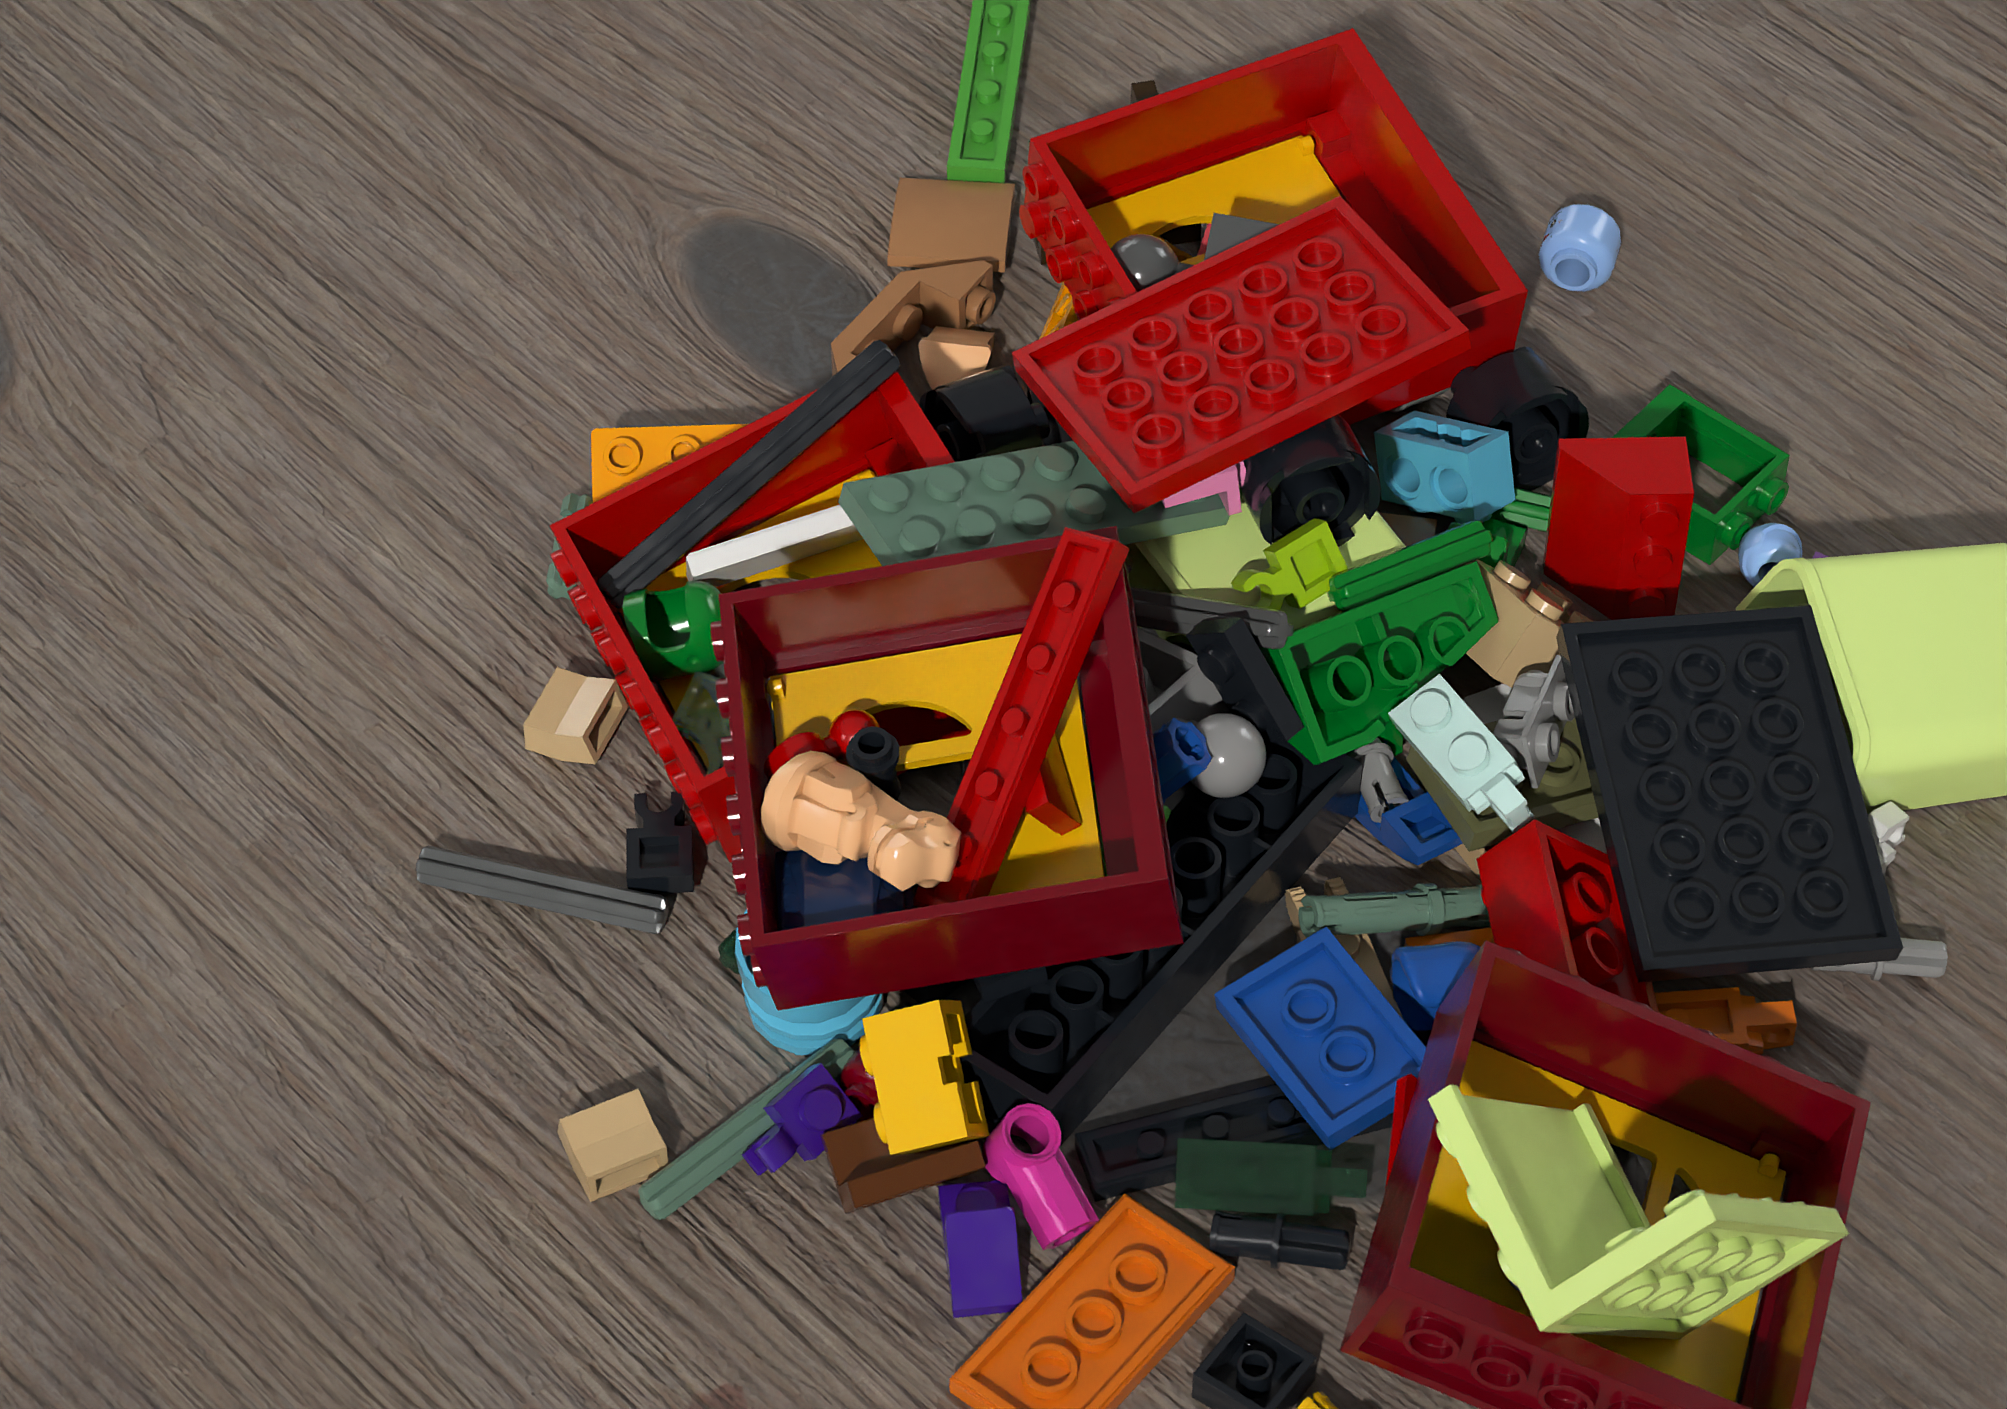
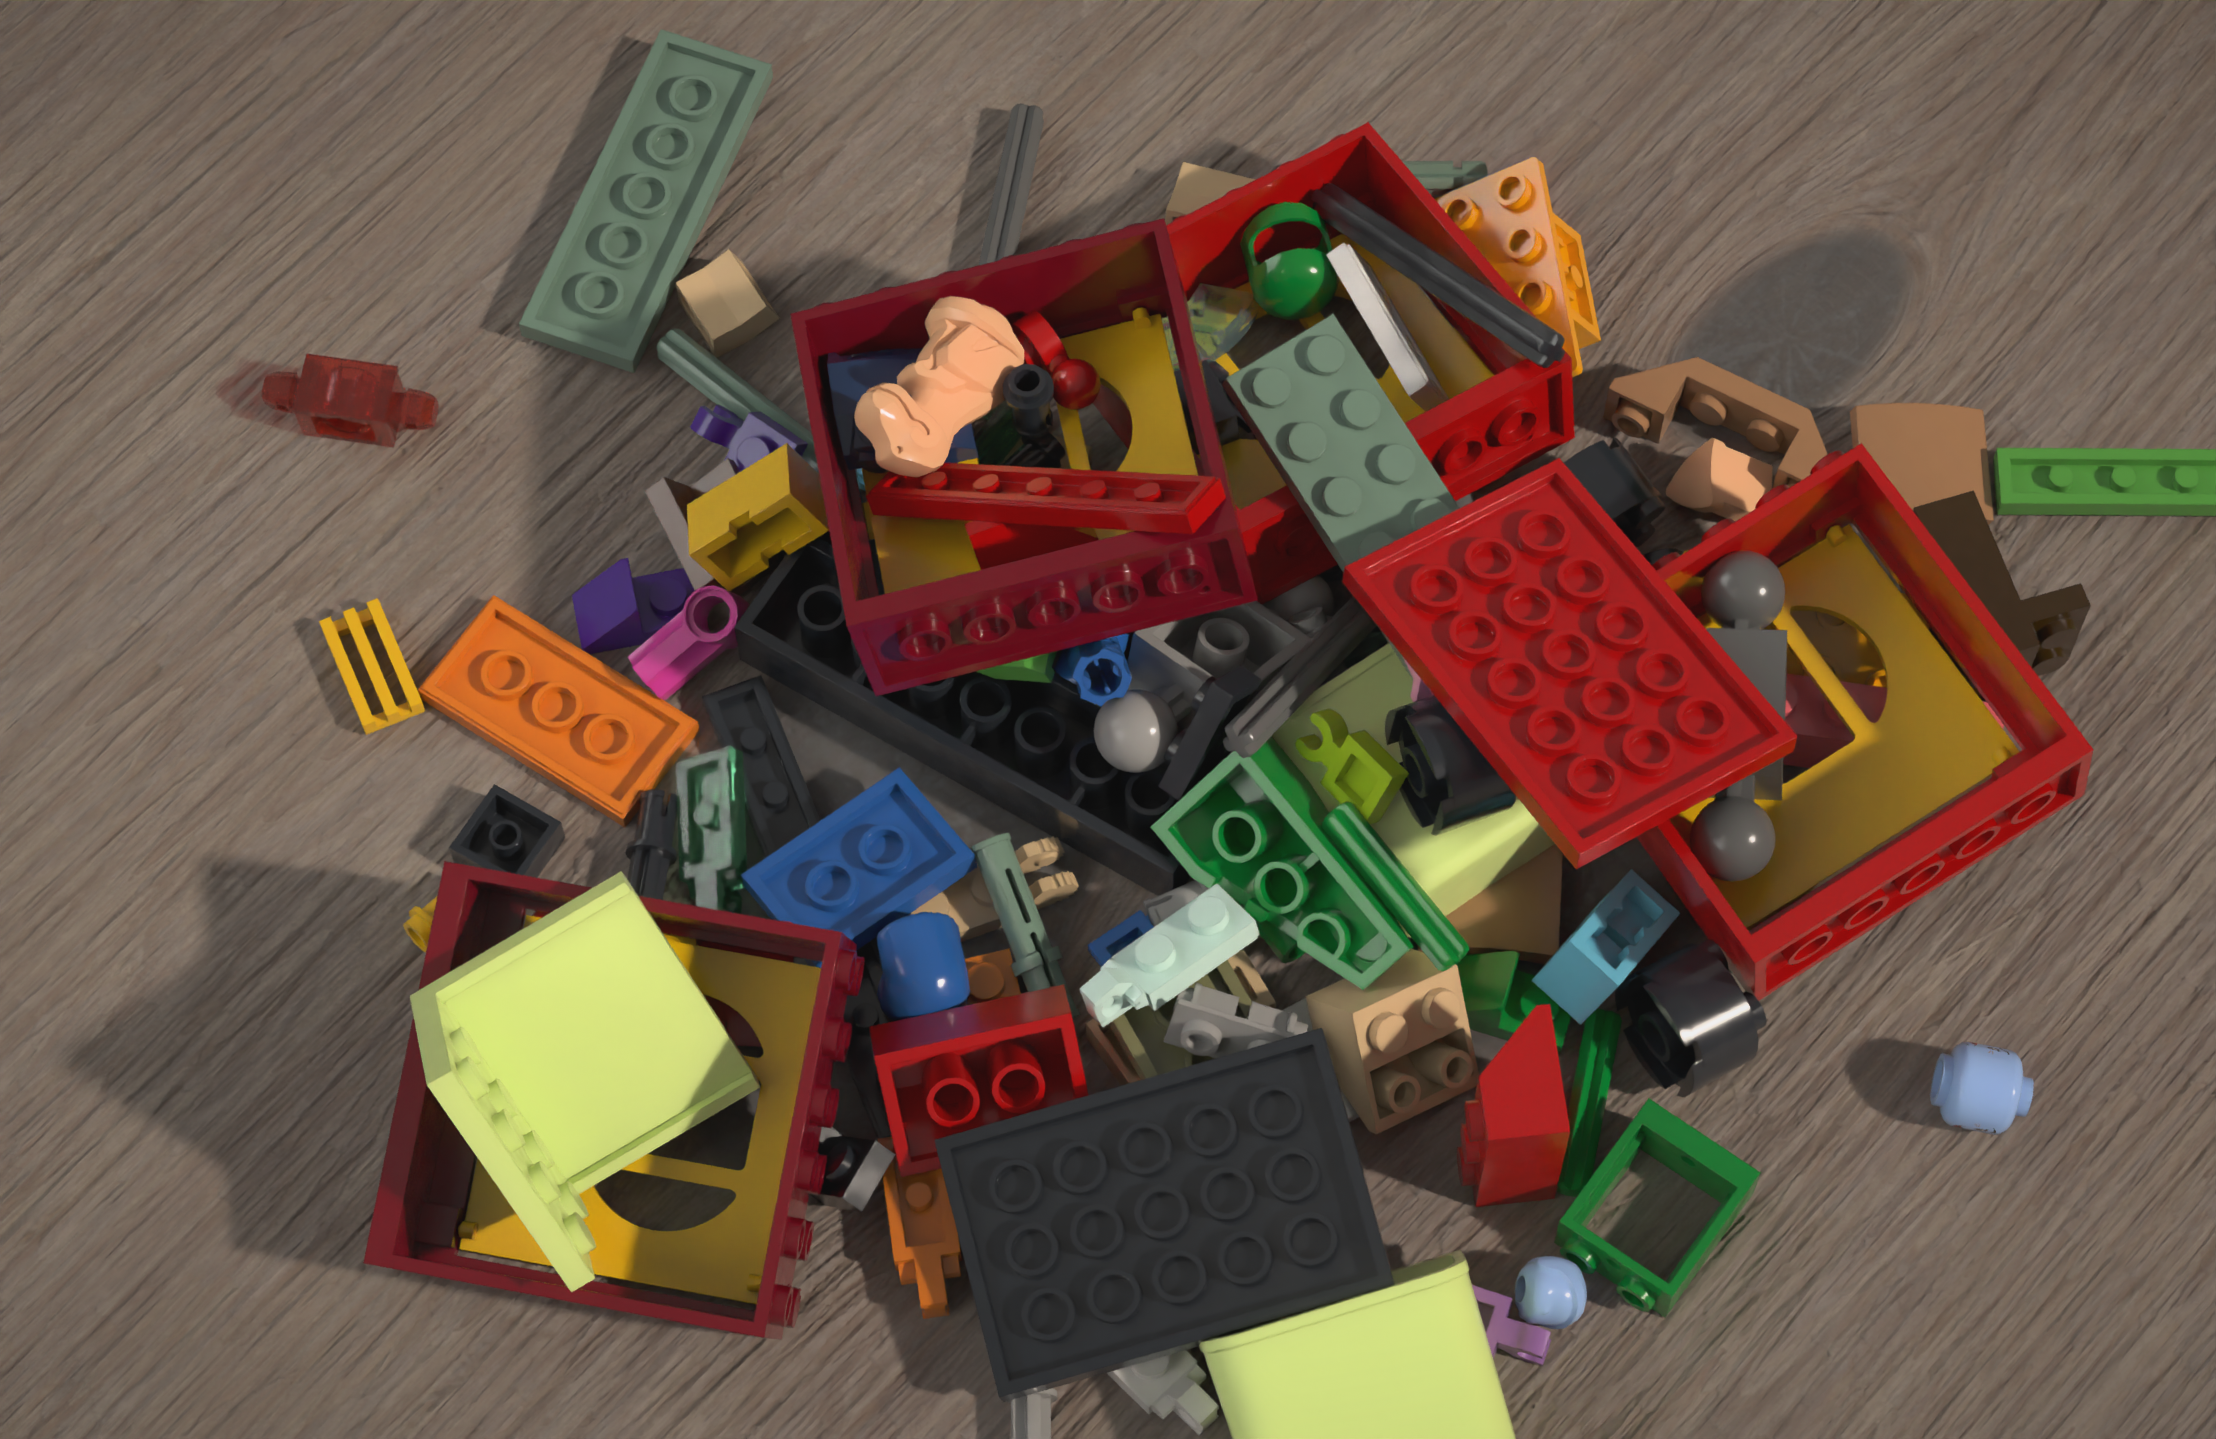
camera: 85 degrees right, 15 degrees up
none -> sand green plate [519,29,773,373]

